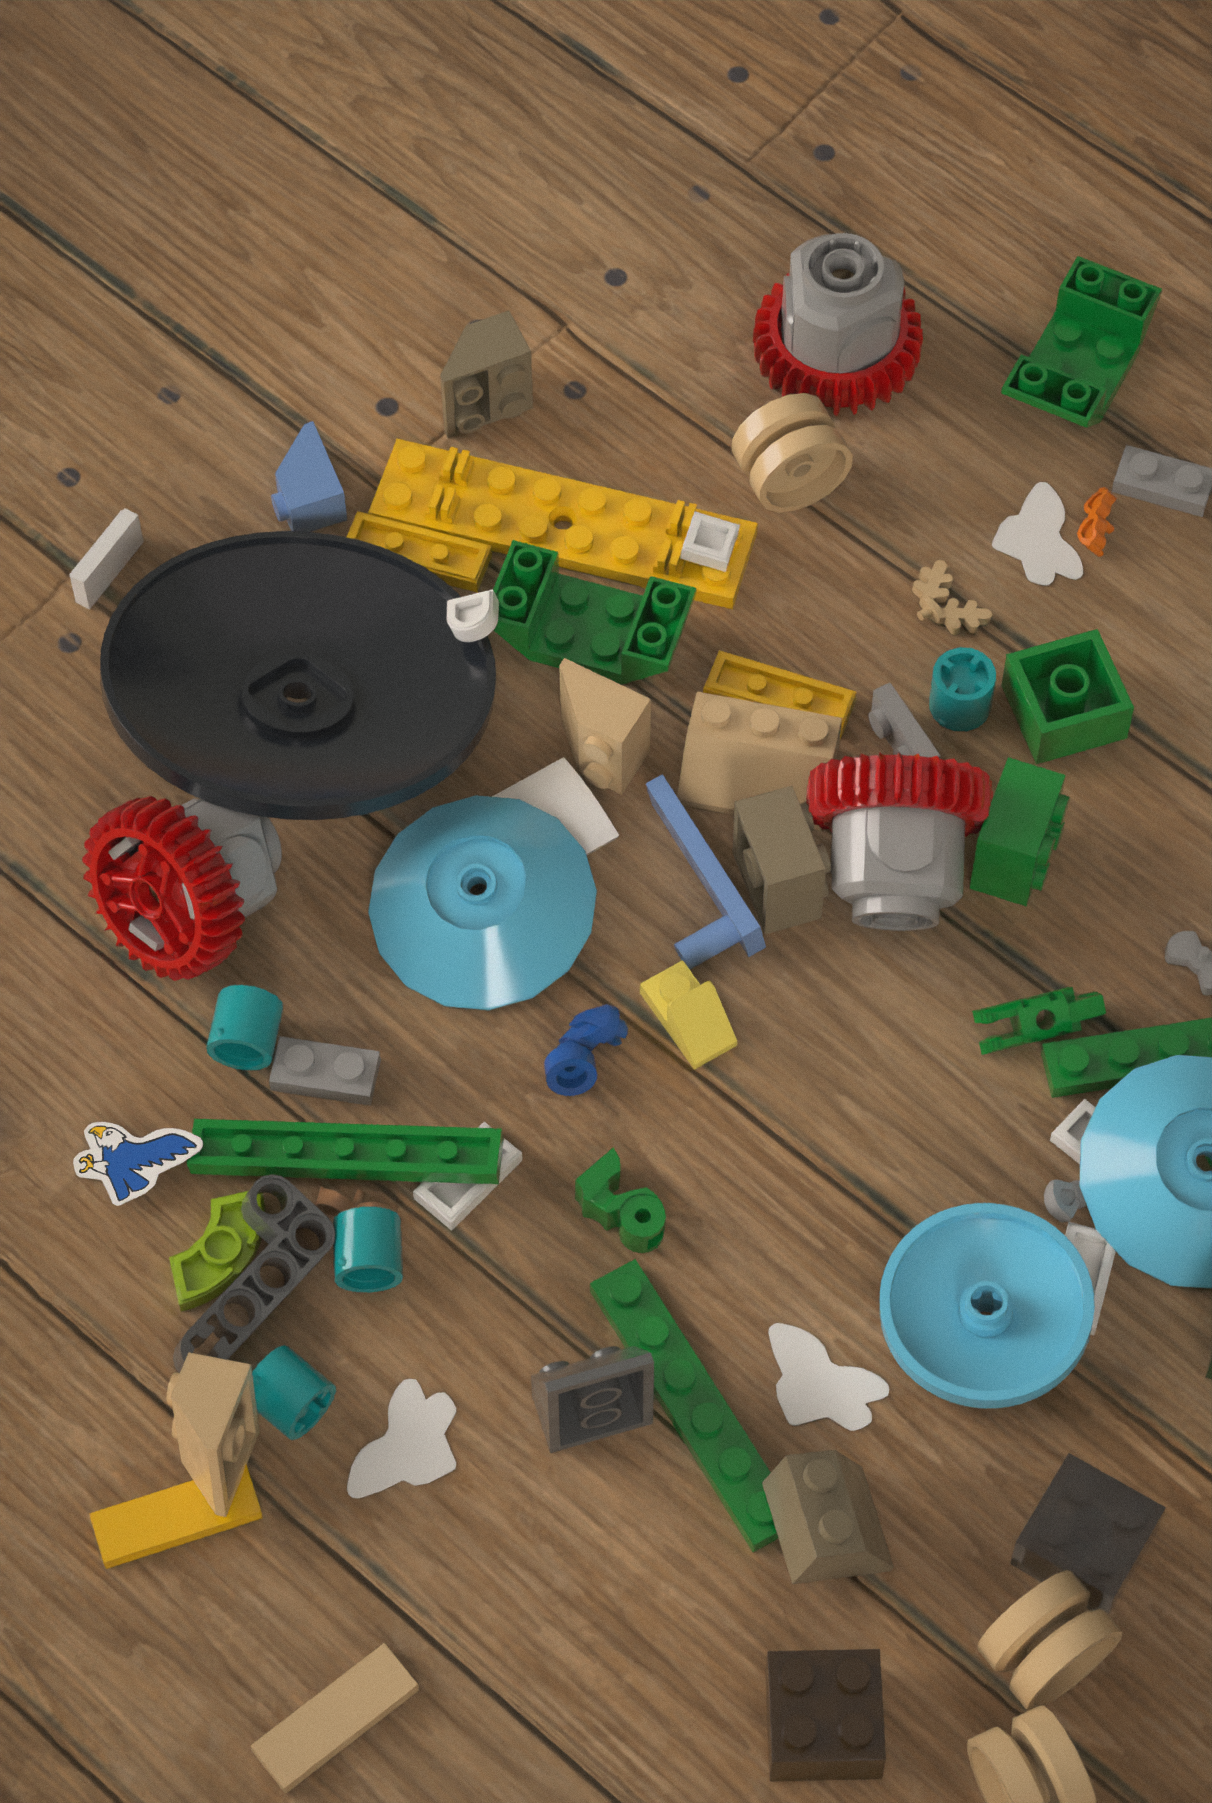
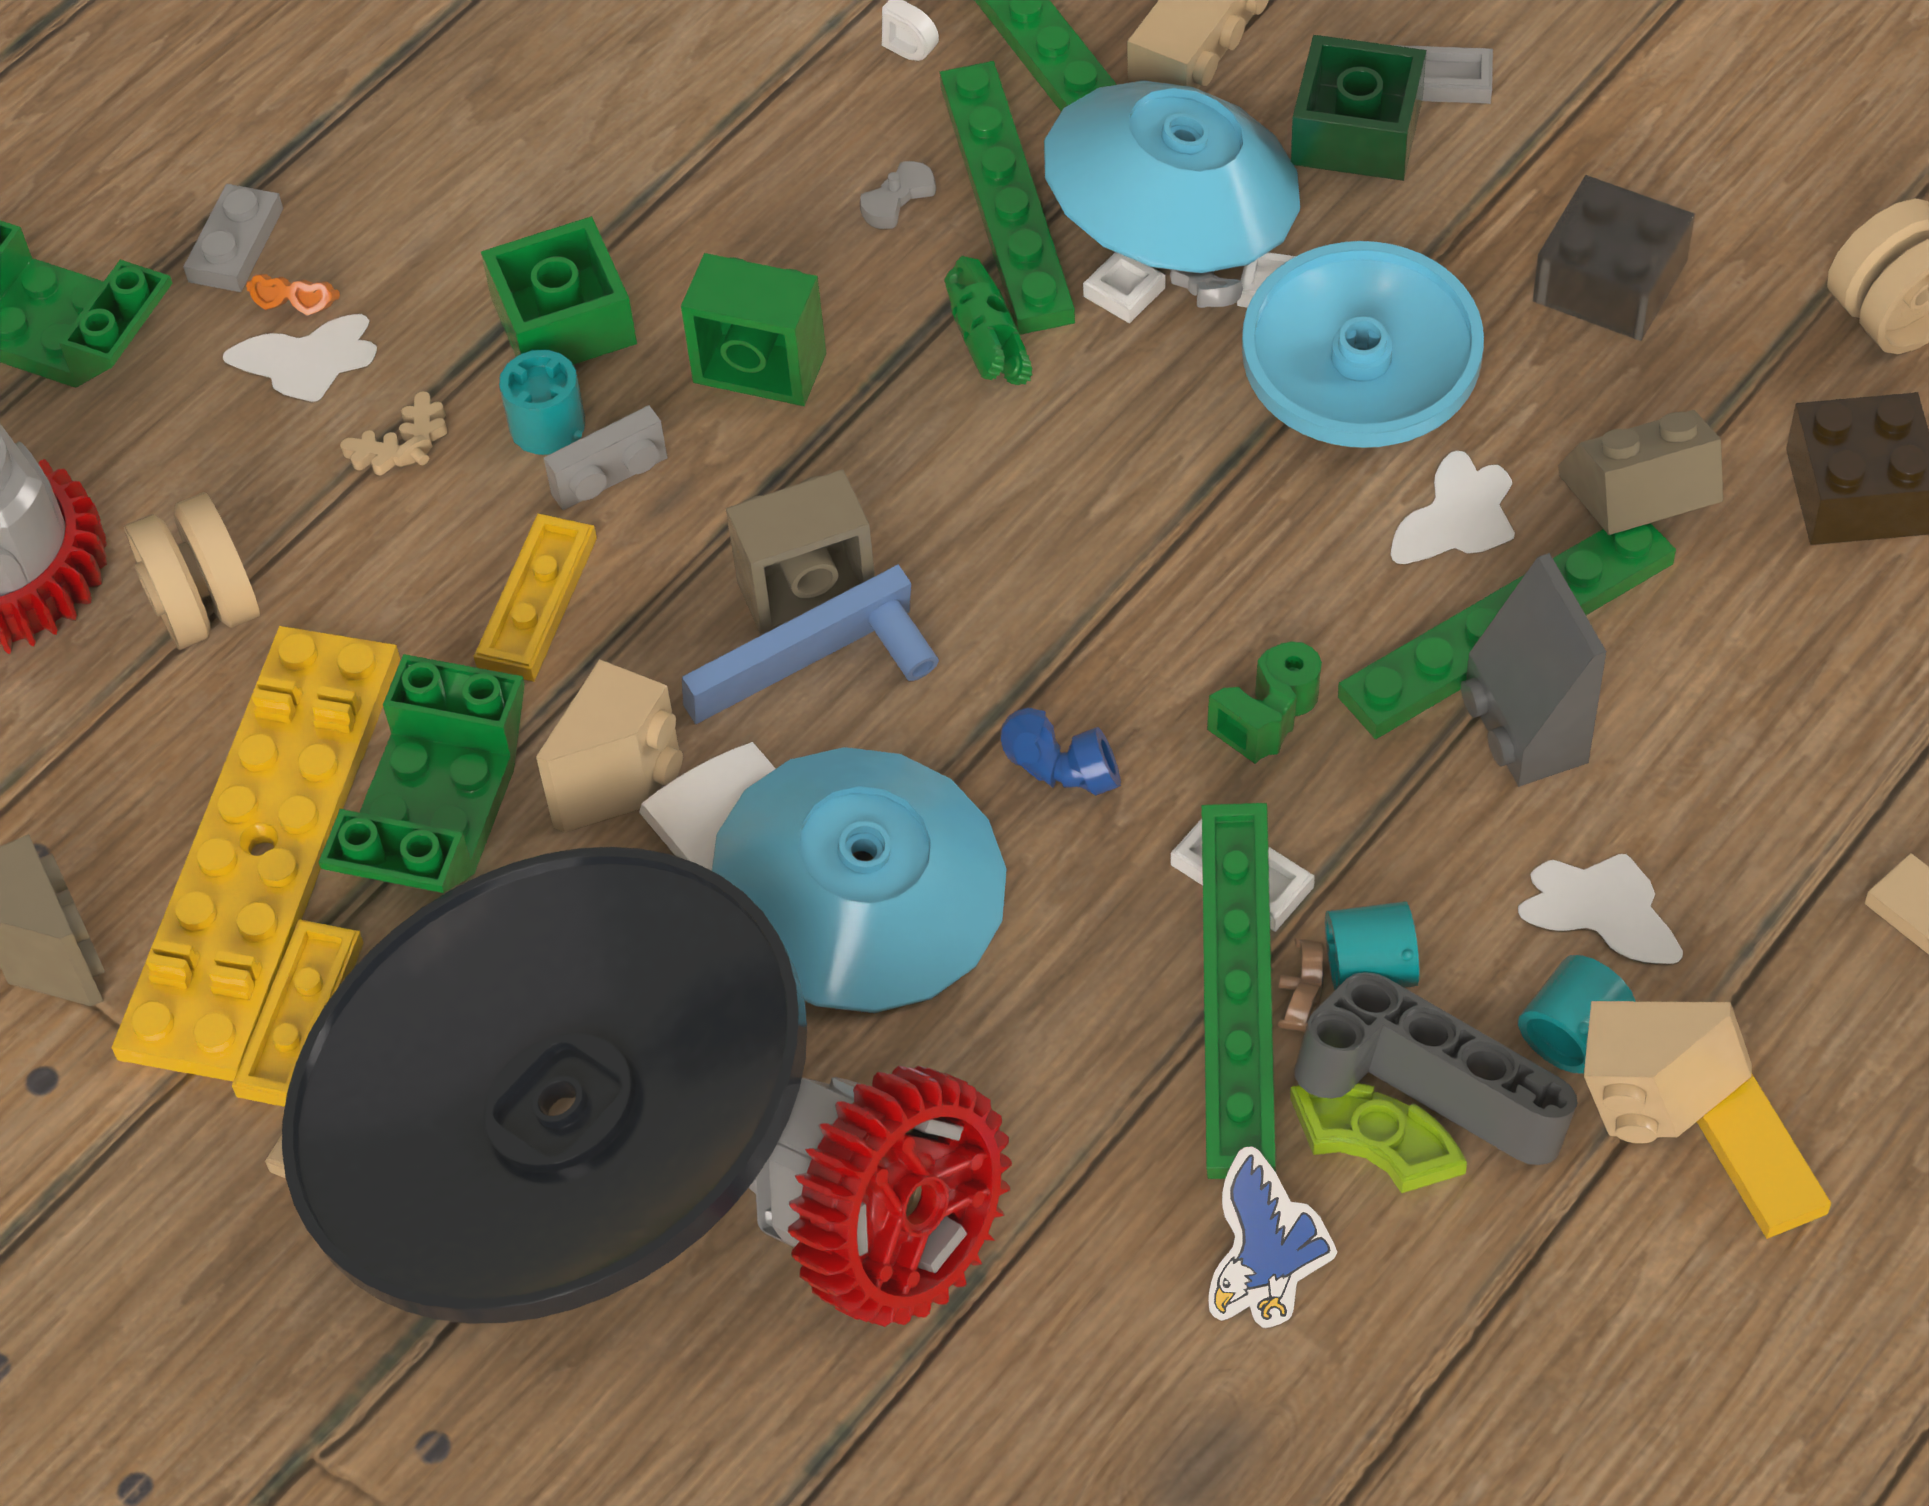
camera: 90 degrees left, 5 degrees down
white tile [69,508,143,610] -> none
teal piece [206,985,283,1071] -> none
light grey plate [269,1036,381,1106] -> none
medium blue slope [271,421,347,532] -> none
white tile [447,590,499,642] -> none
light yellow slope [640,960,737,1070] -> none
tan slope [677,692,842,831] -> none
white tile [680,511,740,572] -> none
piece [806,752,993,931] -> none
tan wheel [977,1570,1123,1711] -> none

